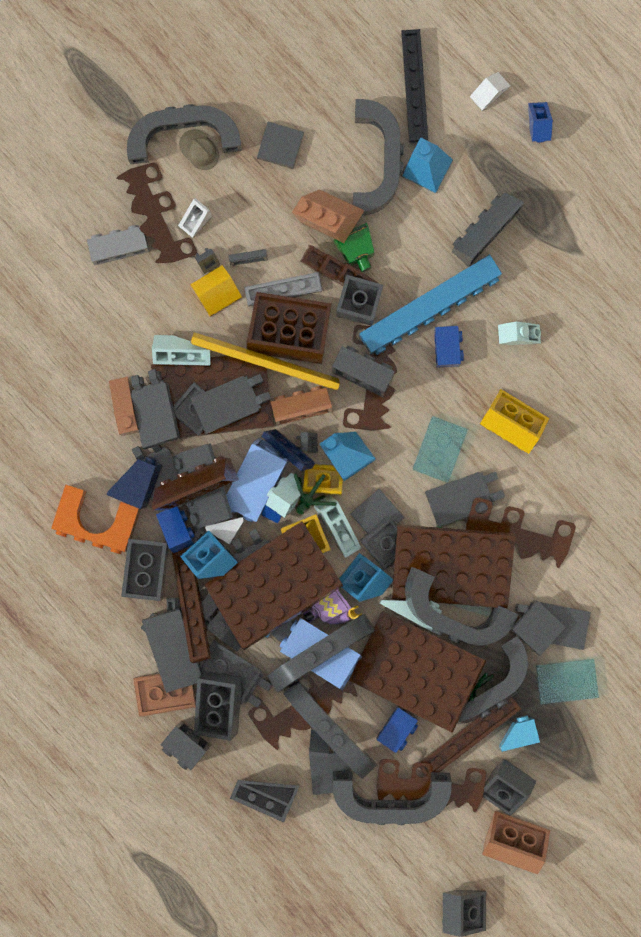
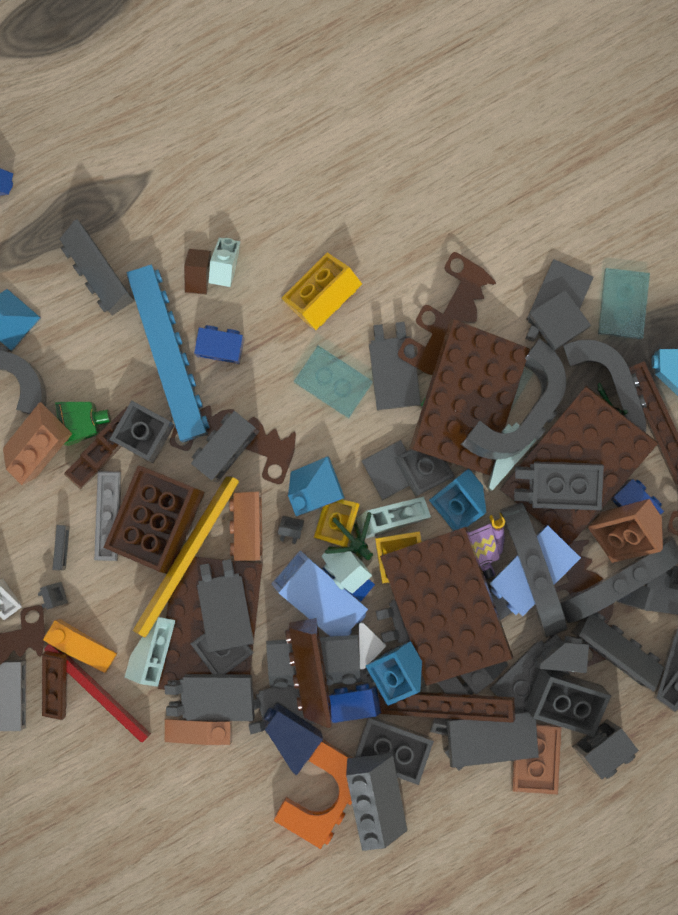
camera: 80 degrees left, 0 degrees up
yellow slope [190,265,242,317] -> none
dark blue tile [261,429,315,471] -> none
none -> reddish brown tile [42,651,67,720]
none -> light orange slope [43,619,117,673]
none -> red tile [44,644,151,743]
none -> reddish brown slope [184,249,211,295]
none -> dark grey slope [346,753,408,851]
none -> dark grey tile [514,462,604,510]
none -> dark grey slope [534,636,589,673]
none -> dark grey slope [571,612,664,692]
none -> nougat slope [588,499,663,563]

